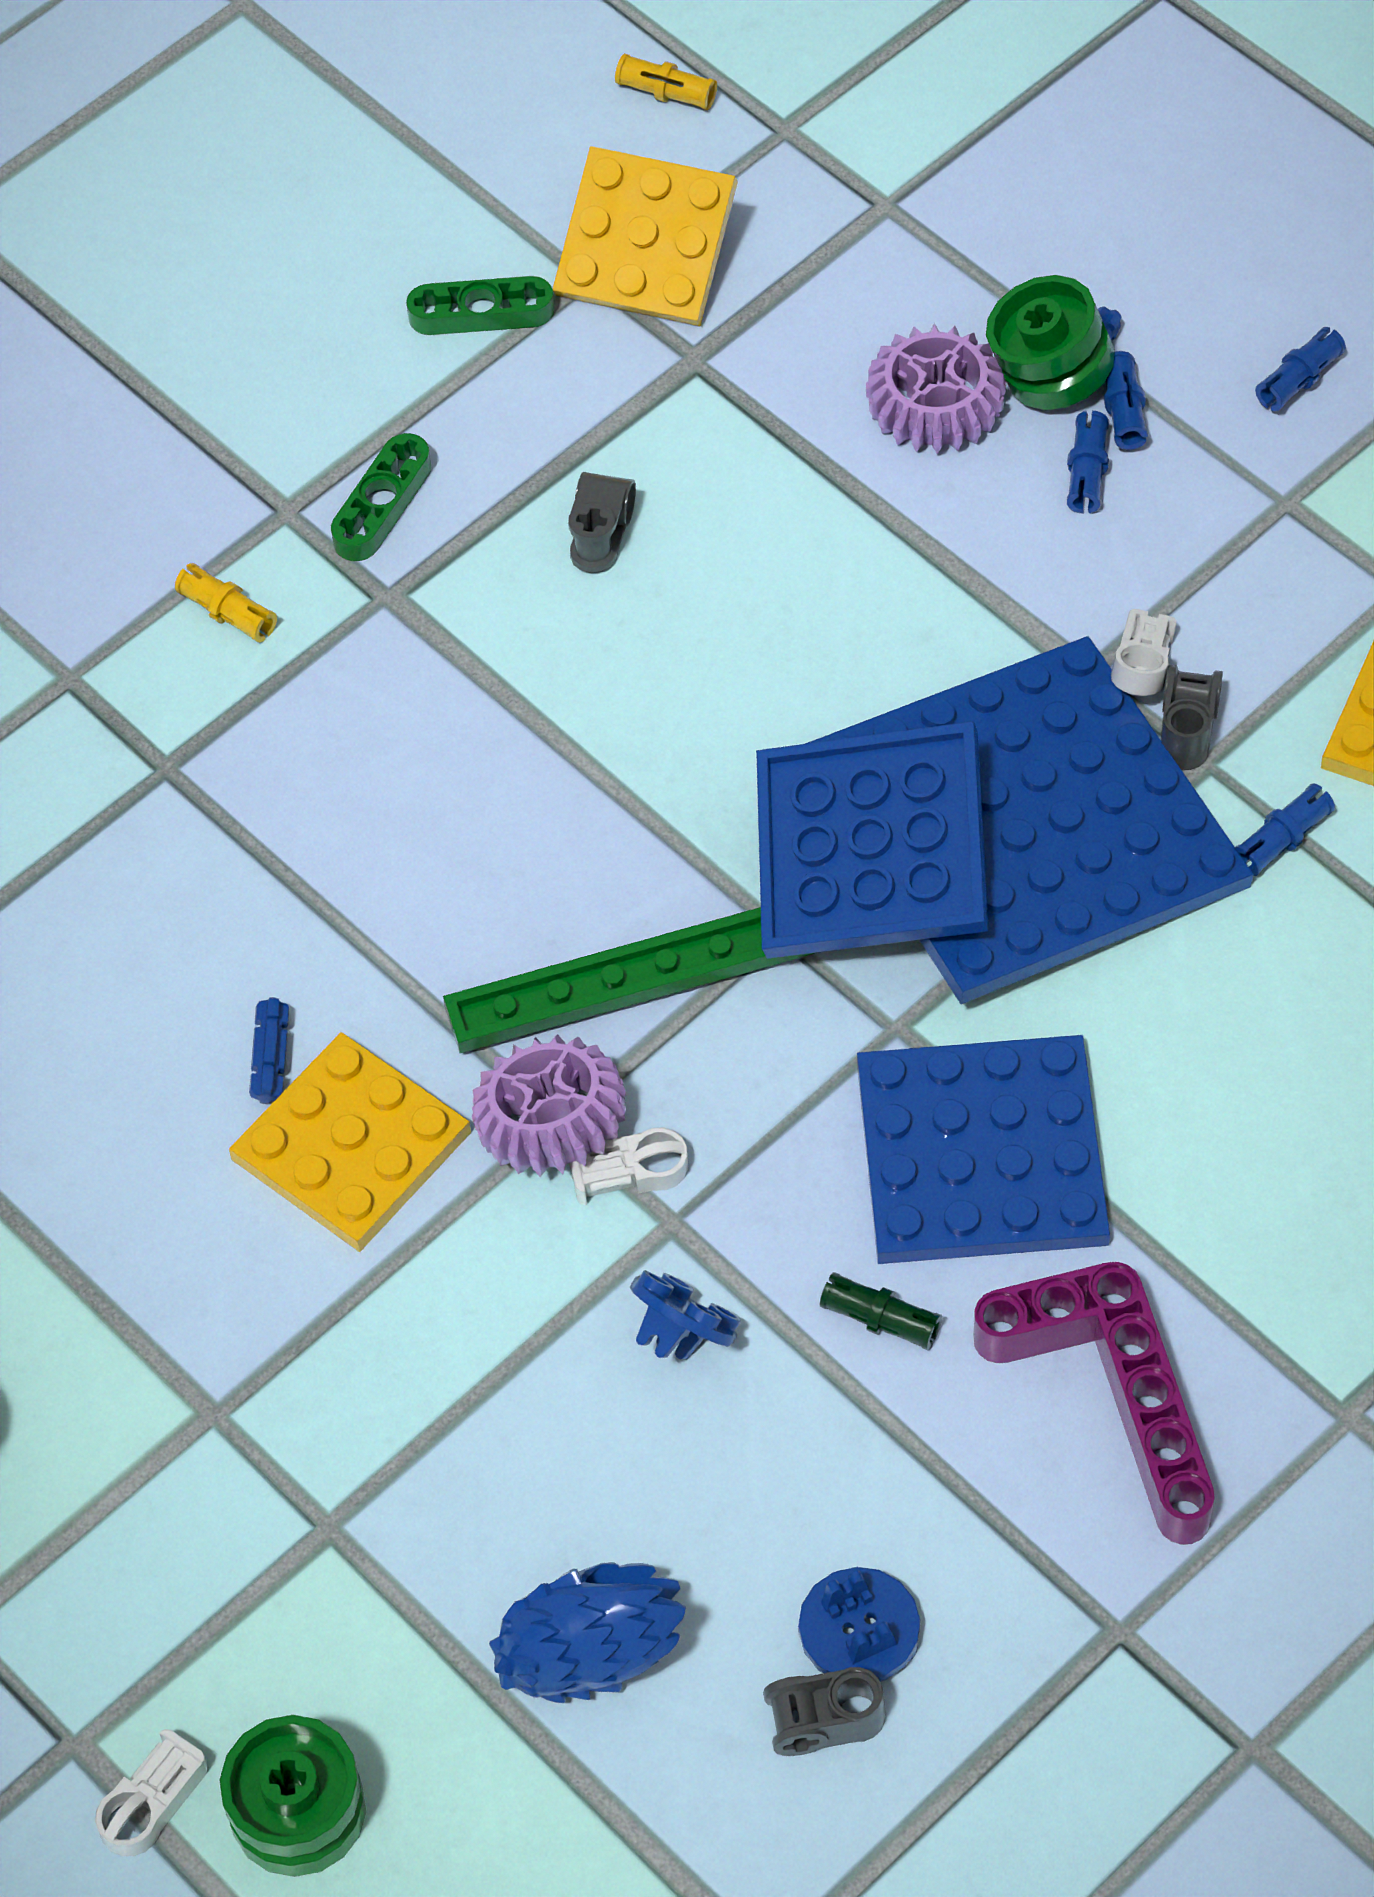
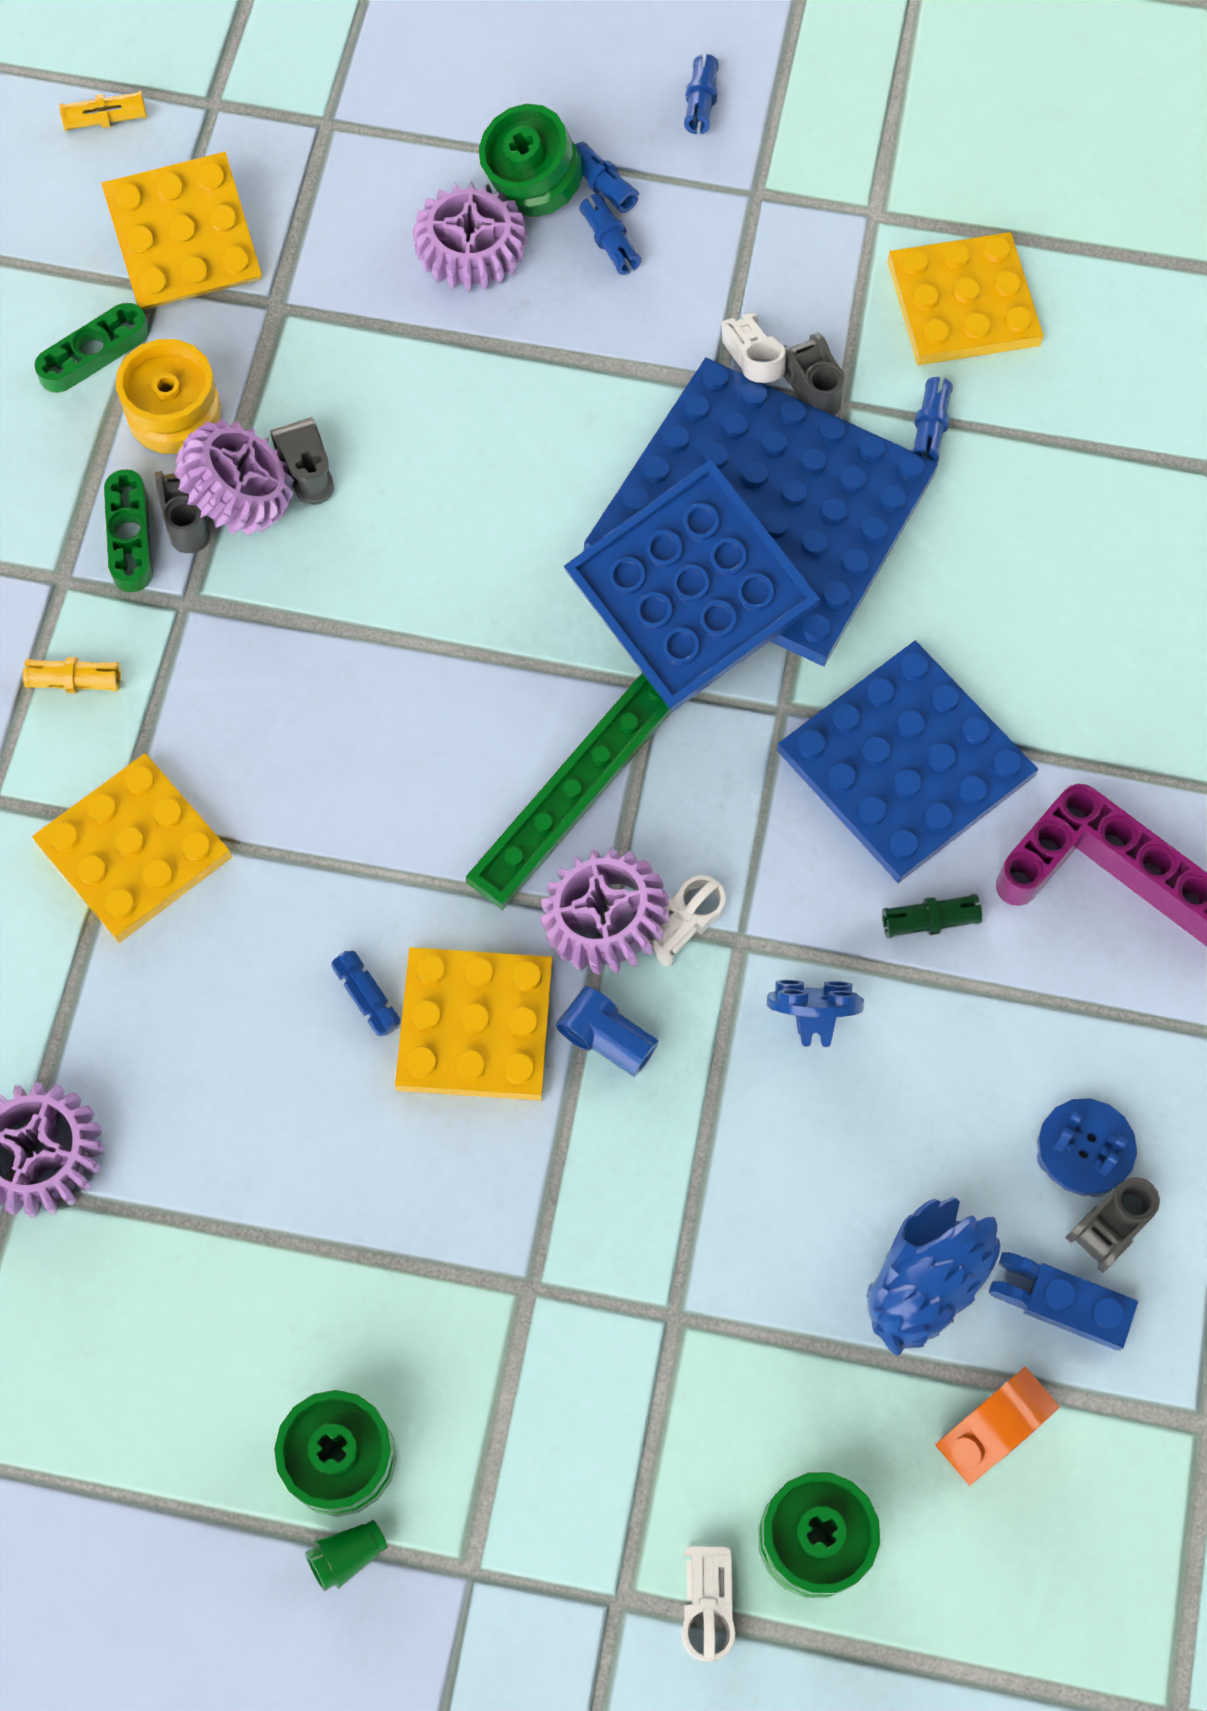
camera: 40 degrees left, 10 degrees up
none -> yellow plate [32,753,232,943]
none -> yellow wheel [116,339,222,454]
none -> dark grey piece [155,471,210,553]
none -> lavender gear [174,419,294,536]
none -> blue piece [555,986,659,1078]
none -> orange brick [935,1366,1060,1486]
none -> blue hinge [989,1252,1138,1351]

